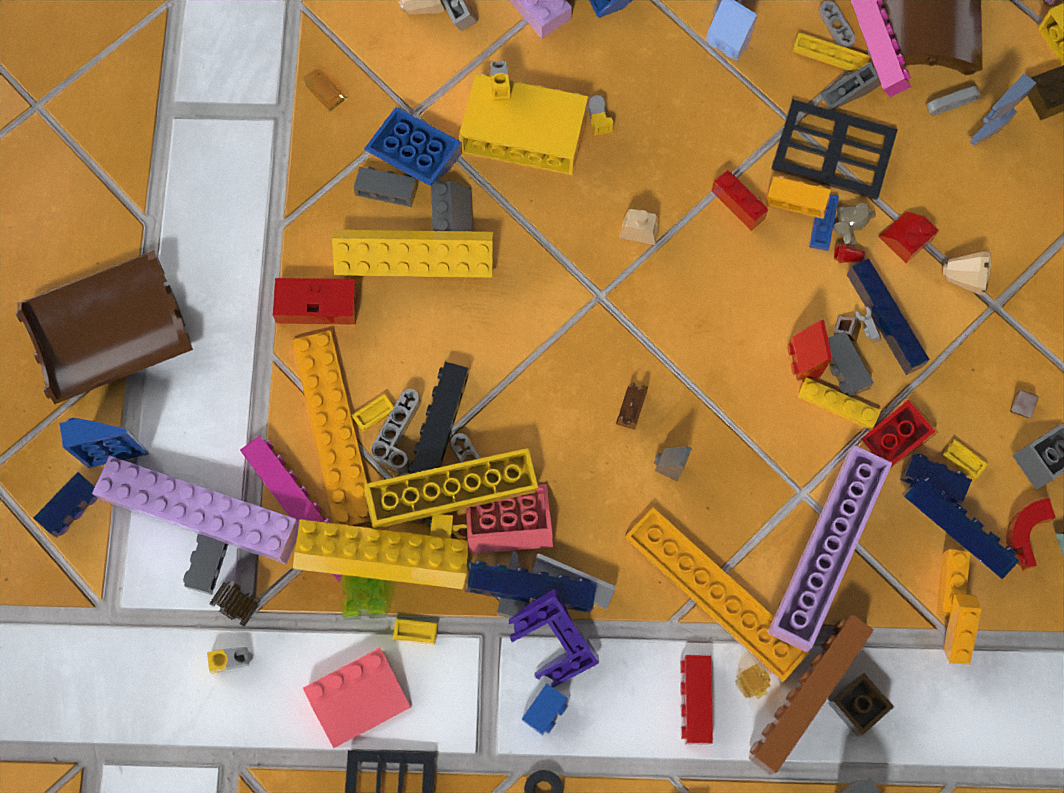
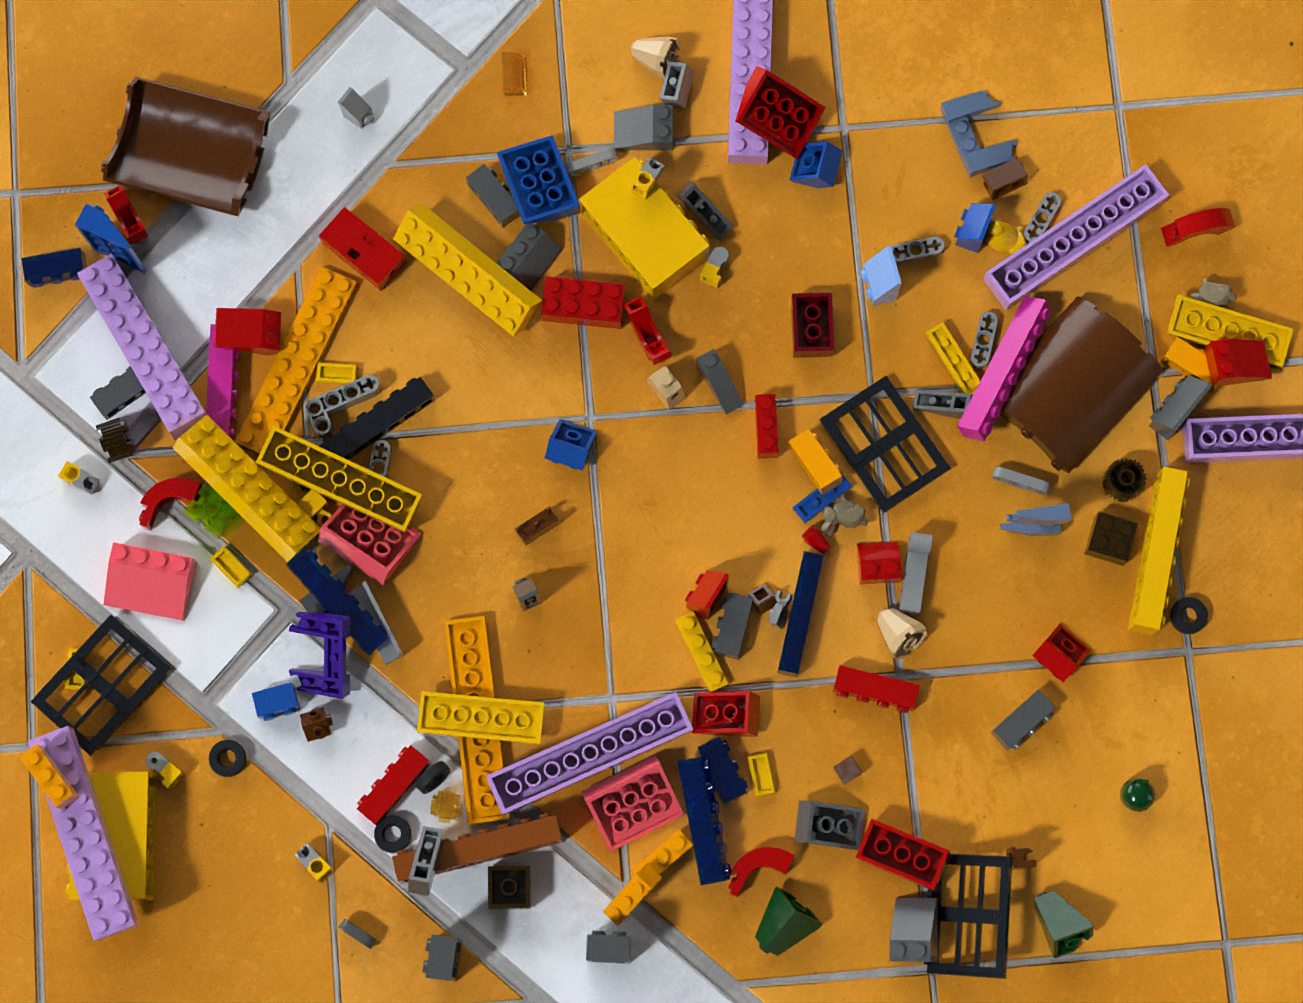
camera: 40 degrees right, 5 degrees up
none -> red arch [104,185,149,245]
none -> red arch [139,478,204,531]
none -> red slope [214,308,281,356]
none -> reddish brown brick [300,707,333,742]
none -> light grey slope [338,87,373,129]
none -> black tyre [374,815,412,853]
none -> dark grey slope [408,826,443,896]
none -> black tyre [416,761,450,794]
none -> yellow plate [417,691,545,745]
none -> red brick [541,276,625,329]
none -> blue slope [544,419,597,471]
none -> light grey beam [564,148,619,178]
none -> coral slope [581,755,684,852]
none -> dark grey brick [586,931,631,964]
none -> slope [614,105,673,150]
none -> red arch [623,296,672,365]
none -> dark grey slope [676,181,734,240]
none -> dark grey slope [696,349,743,415]
none -> dark red brick [791,292,834,358]
none -> red brick [833,665,920,713]
none -> light grey beam [899,532,932,616]
none -> dark brown brick [1102,458,1147,502]

